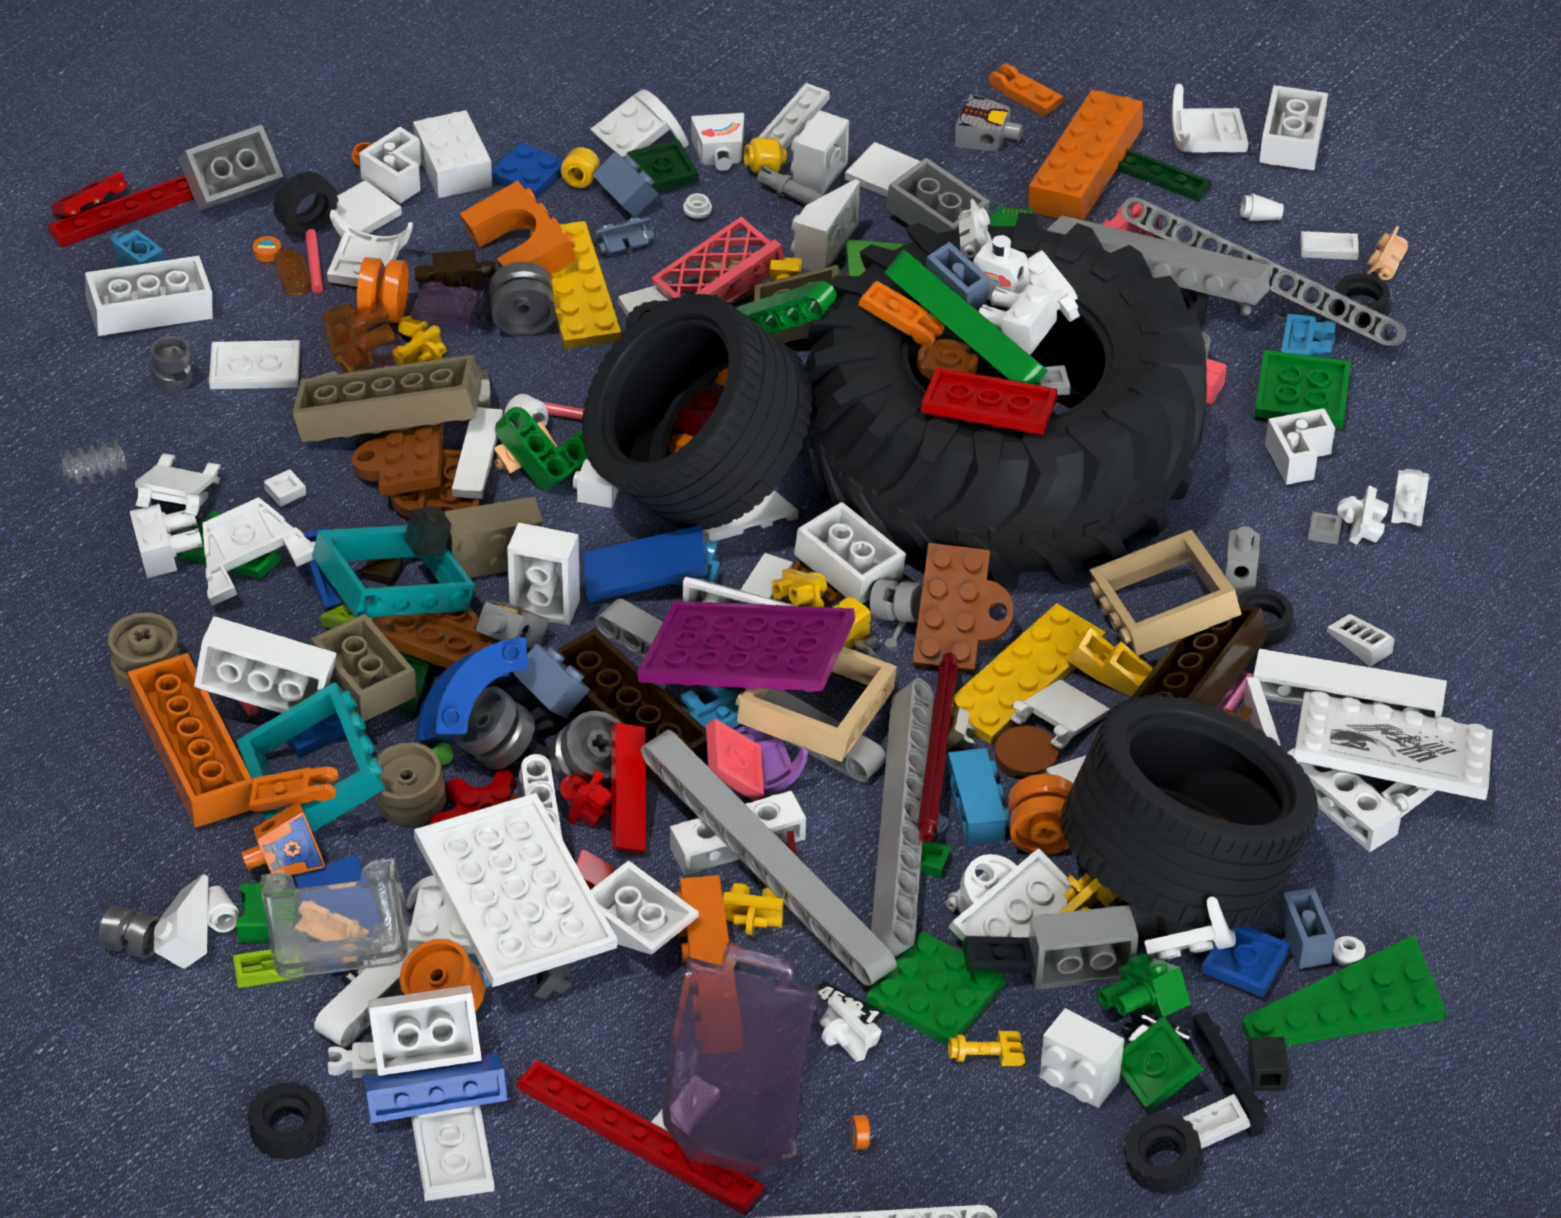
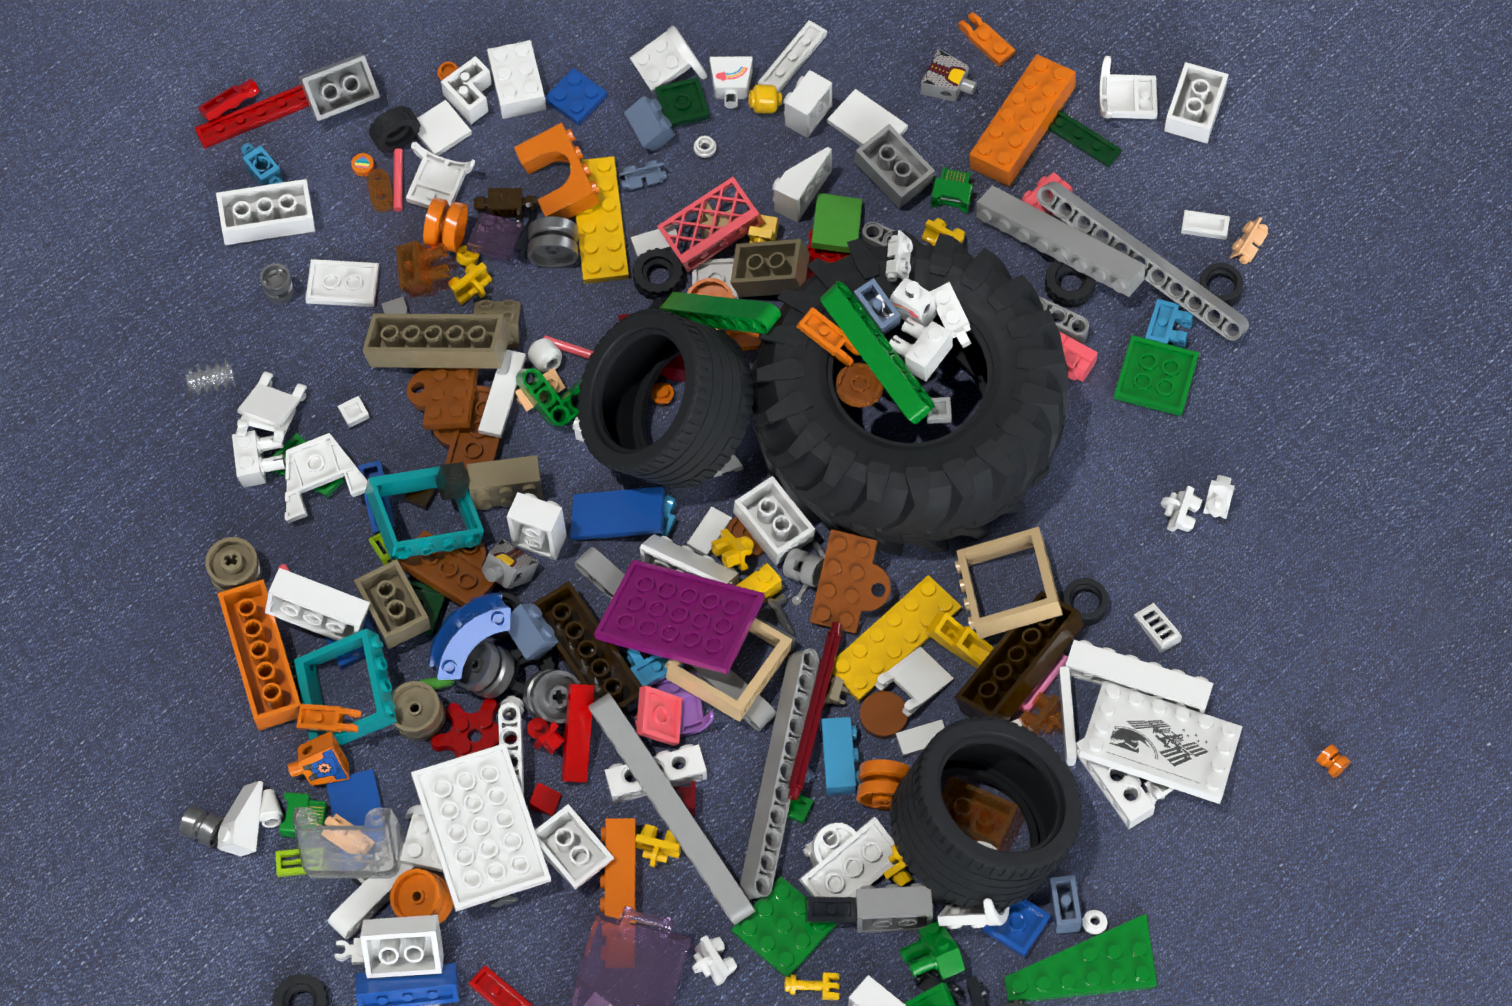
camera: 10 degrees right, 20 degrees up
yellow head [560,147,600,188] -> none
light grey pin [757,166,824,205] -> none
black sticker [811,981,886,1024] -> none
red plate [921,367,1058,435] -> none
light grey torso [1224,526,1260,599] -> none
white cone [1240,193,1284,221] -> none
white brick [1265,408,1335,485] -> none
light grey tile [1308,512,1343,545] -> none

